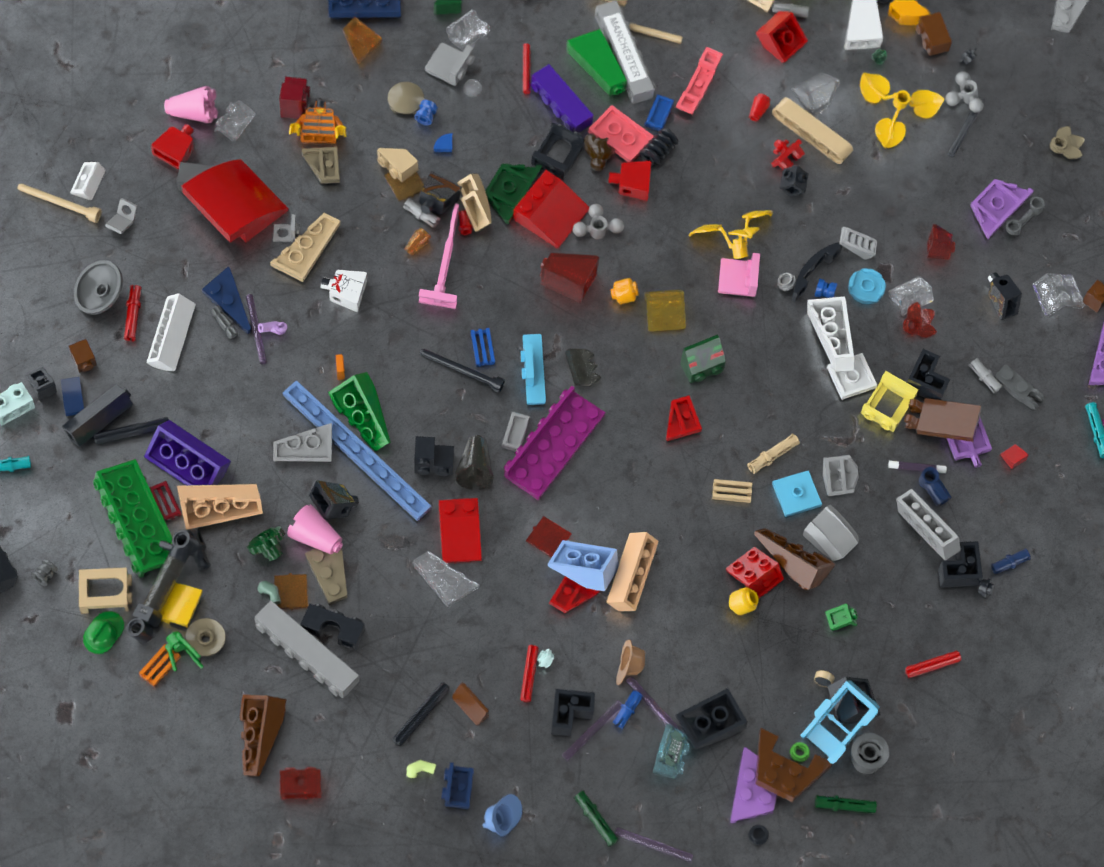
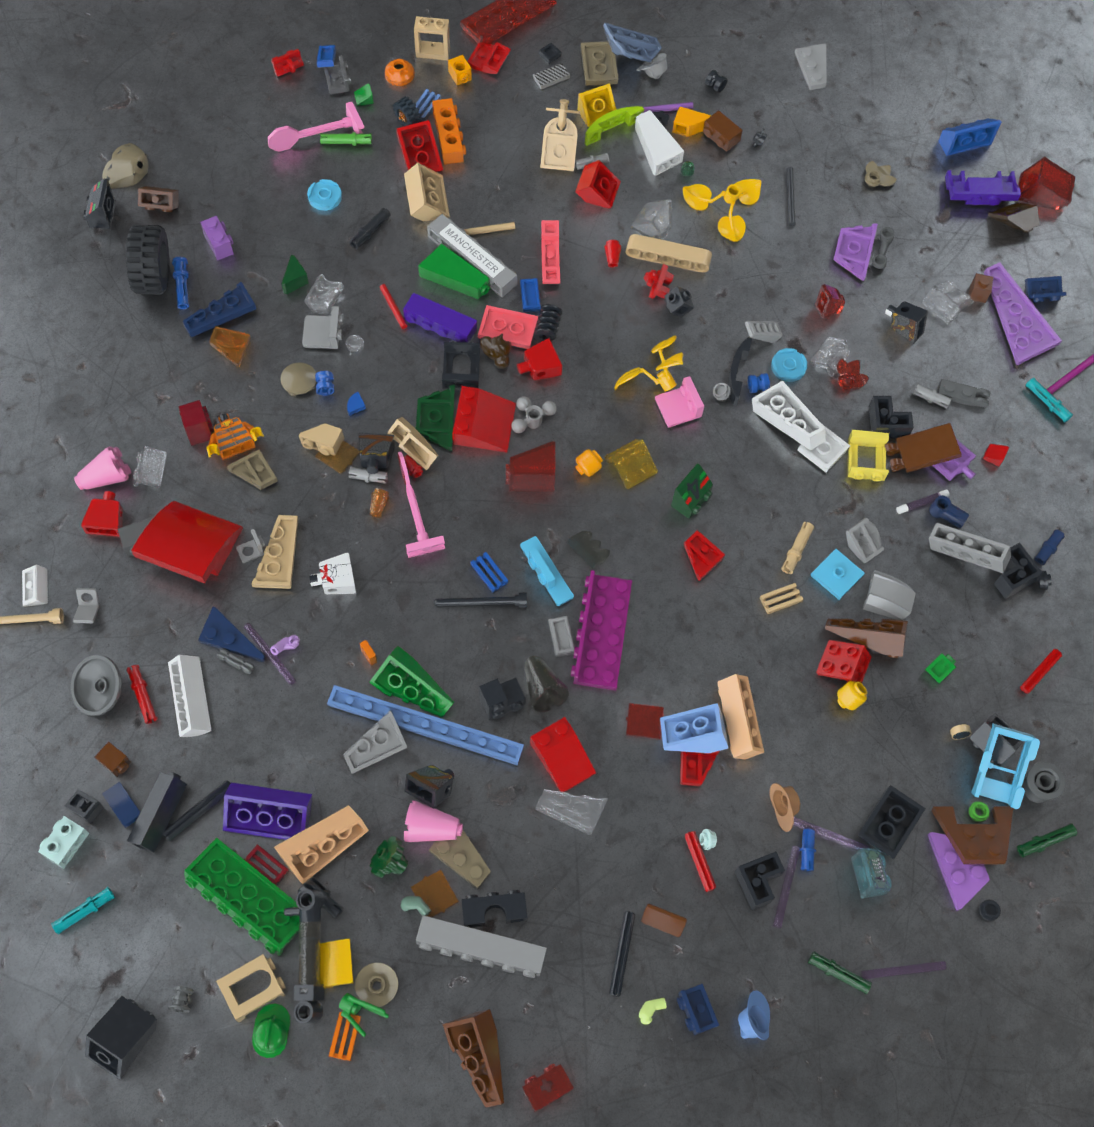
camera: 25 degrees left, 0 degrees up
light grey piece [945,72,984,113] -> none

